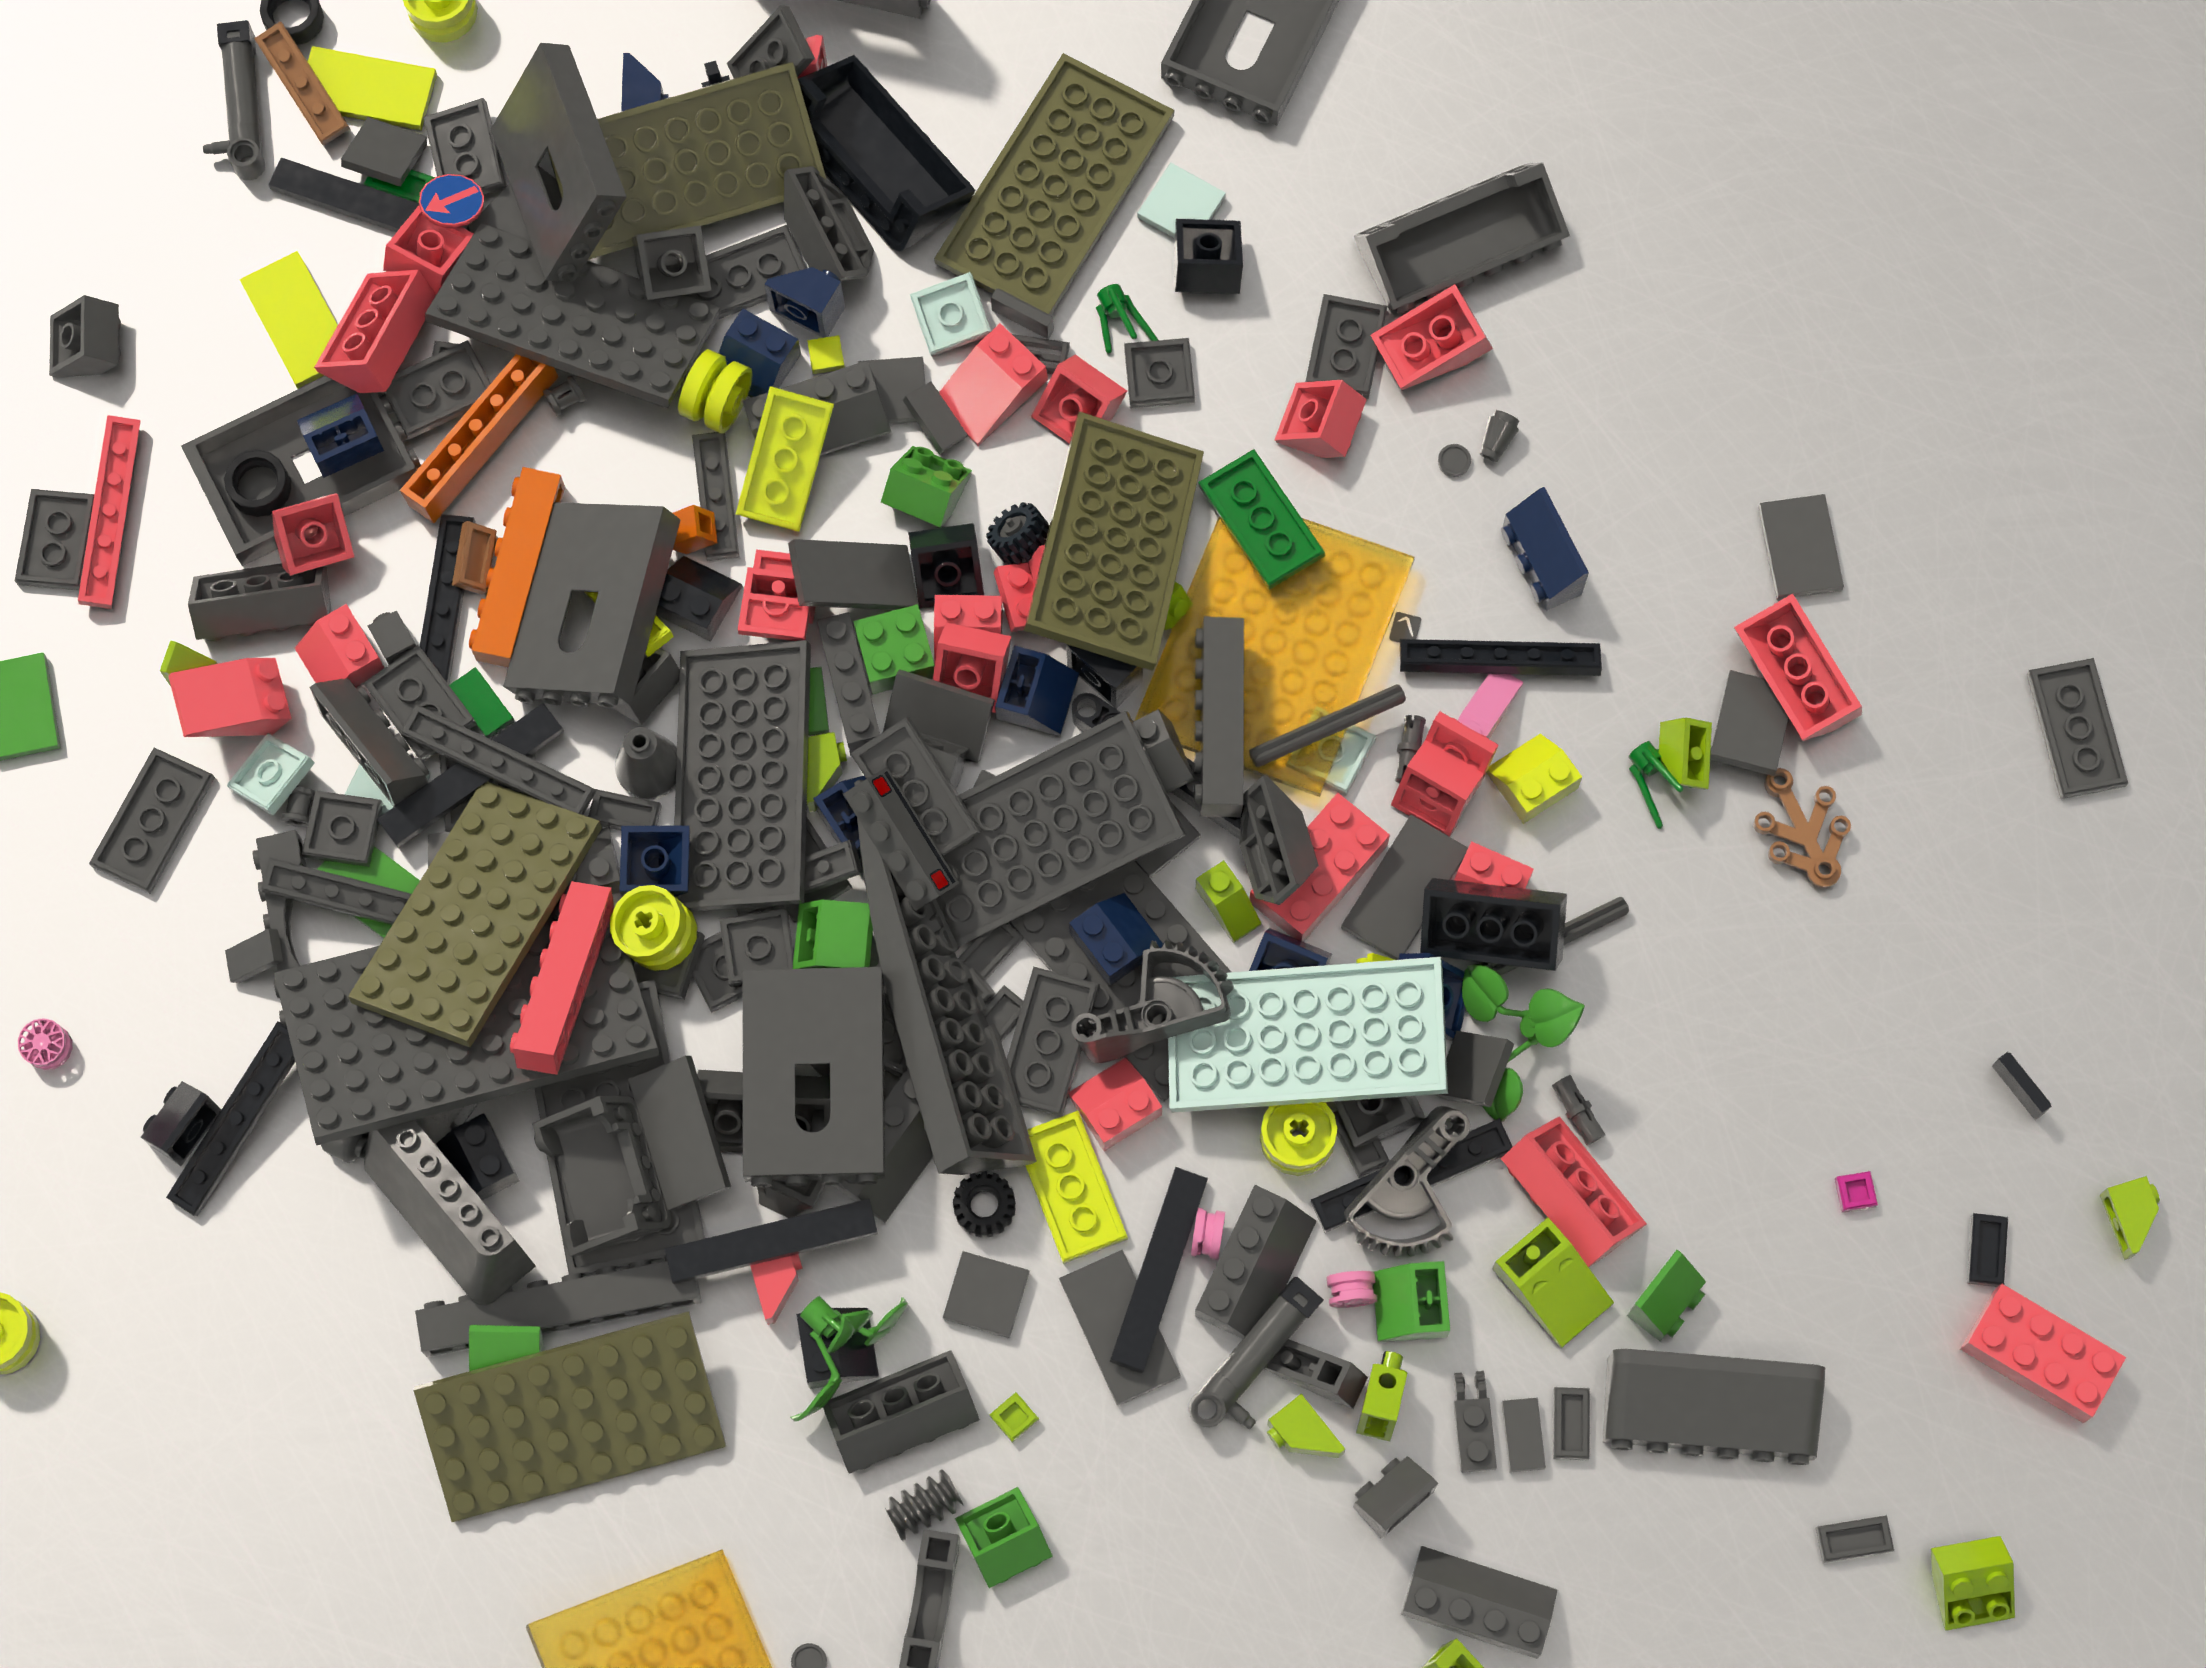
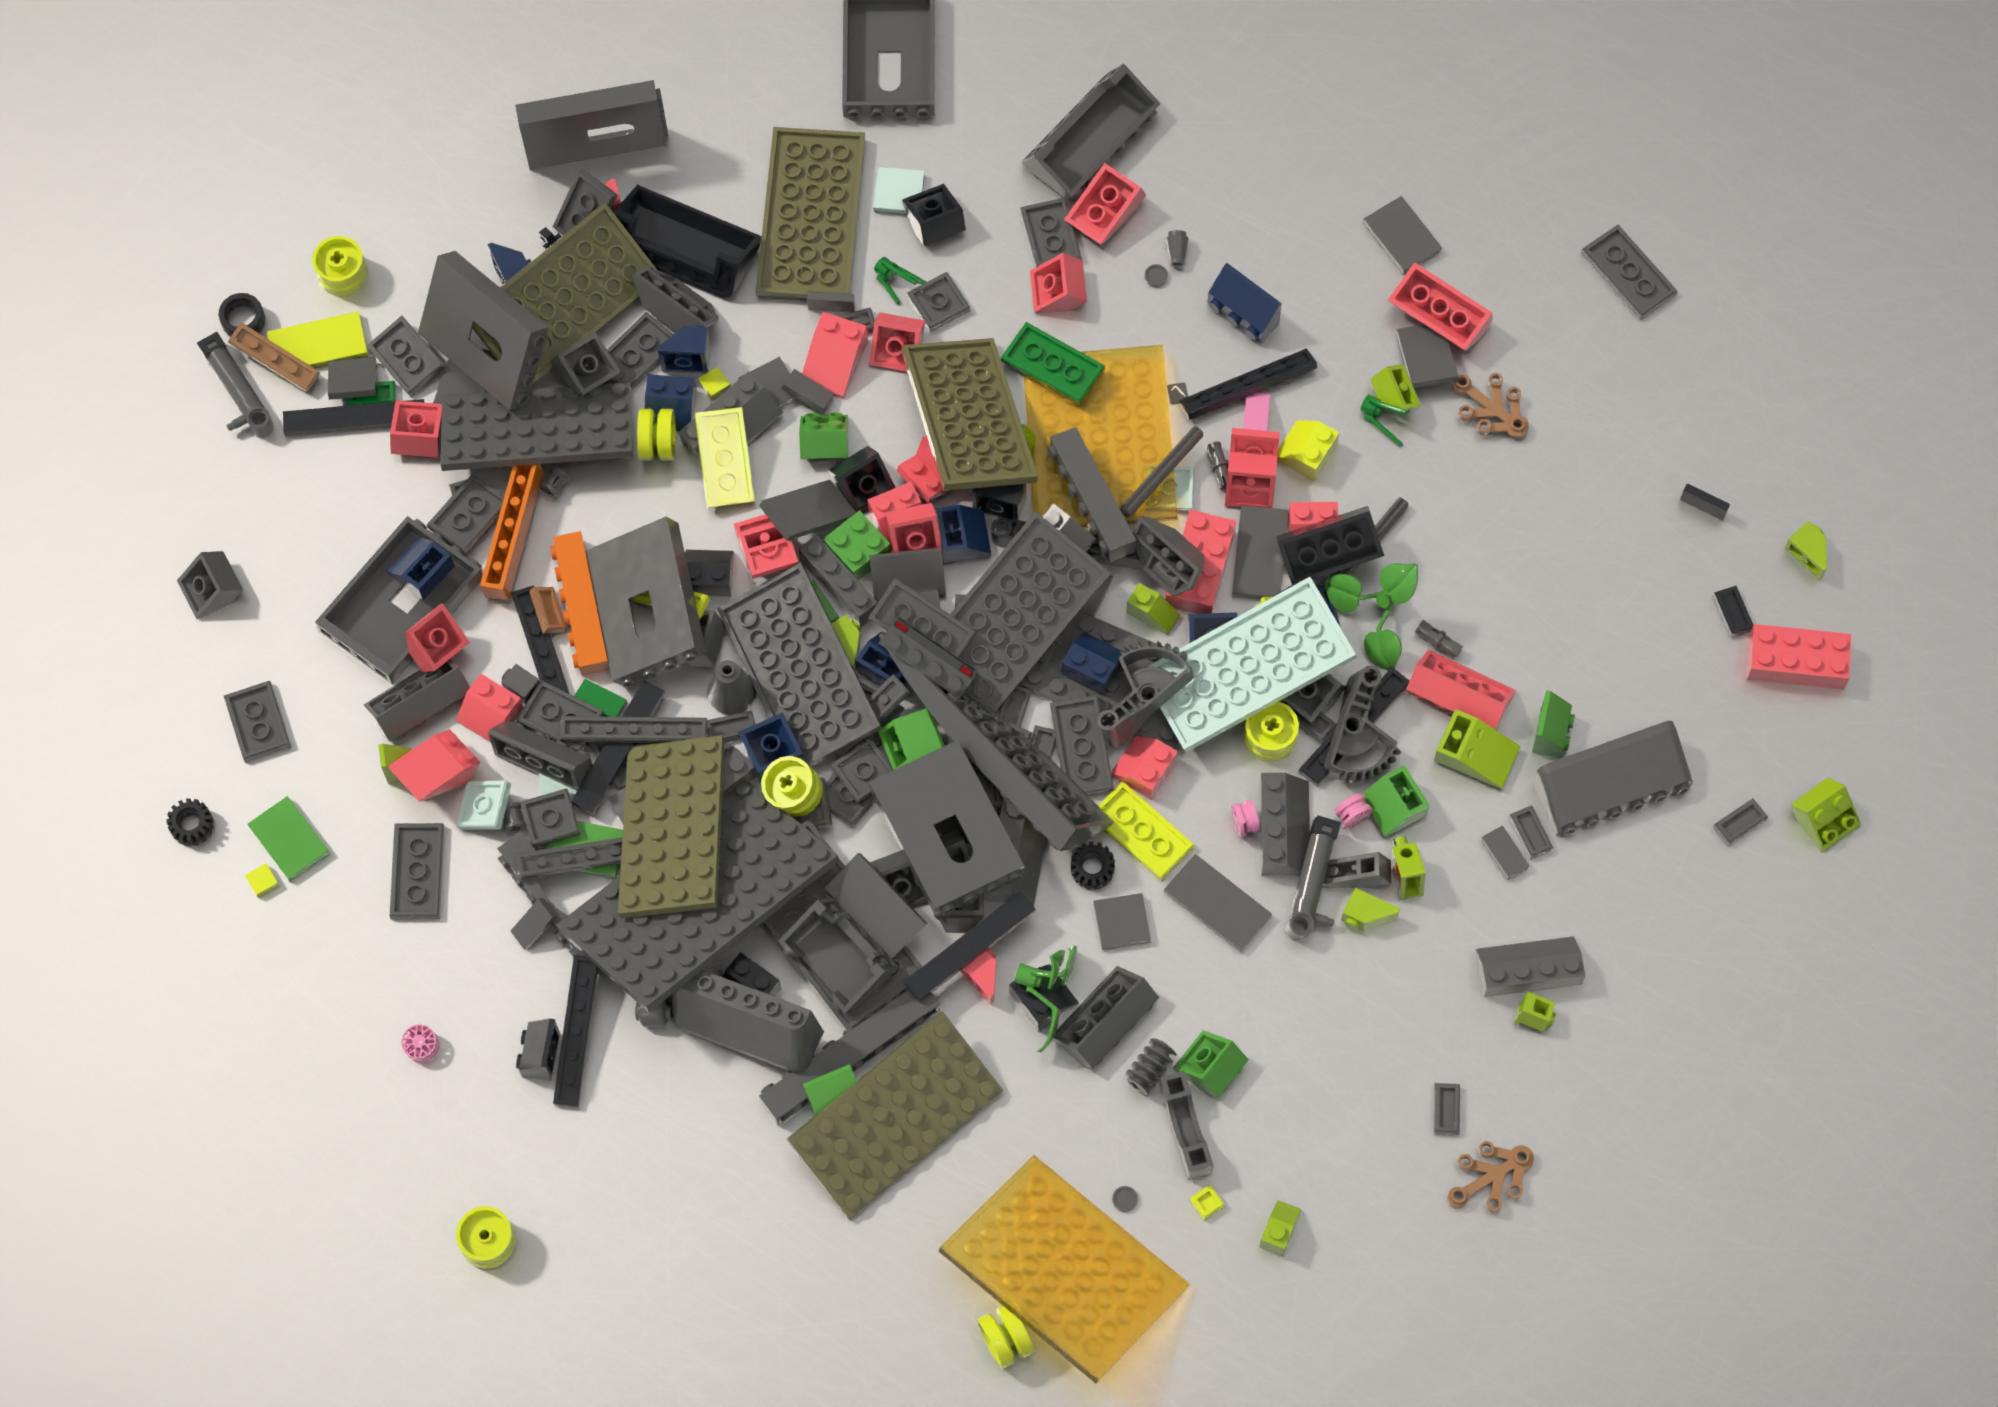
camera: 25 degrees left, 5 degrees down
coral plate [78,415,141,609] -> none
black tyre [224,450,291,517] -> none
neon yellow tile [239,250,338,389] -> none
coral slope [314,270,436,393] -> none
blue piece [419,174,484,228] -> none
coral brick [510,881,615,1075] -> none
orange brick [673,505,717,555] -> none
dark grey tile [692,432,740,561] -> none
light aqua tile [909,272,991,357] -> none
black wheel [986,502,1050,565] -> none
lime tile [989,1392,1039,1443] -> none
black tile [1109,1167,1208,1373] -> none
dark grey slope [1353,1456,1439,1539] -> none
dark grey tile [1434,1031,1514,1107] -> none
dark grey hinge [1453,1371,1497,1472] -> none
dark pink tile [1835,1171,1878,1212] -> none

